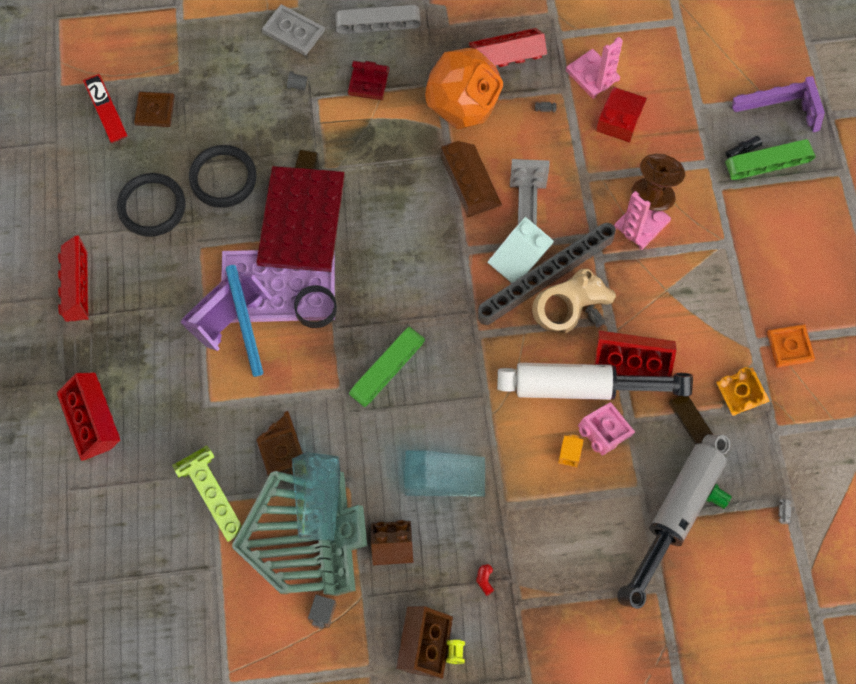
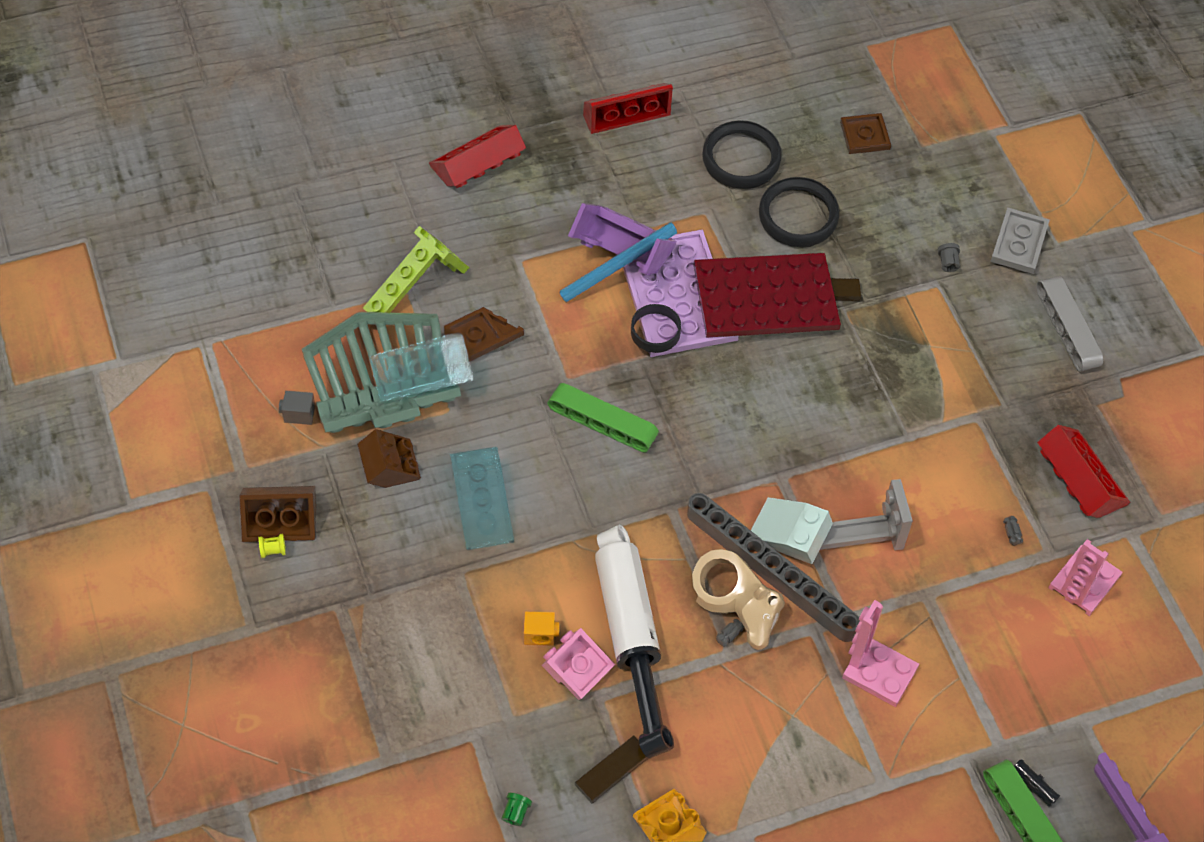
camera: 75 degrees right, 10 degrees down
red slope [83,74,128,144] -> none
dark red plate [348,61,390,101] -> none
orange rock [425,48,503,129] -> none
reddish brown slope [441,141,502,217] -> none
red arm [476,564,495,596] -> none
red slope [594,330,677,376] -> none
red slope [596,87,647,143] -> none
light grey piece [617,435,730,609] -> none
reddish brown piece [631,153,685,211] -> none

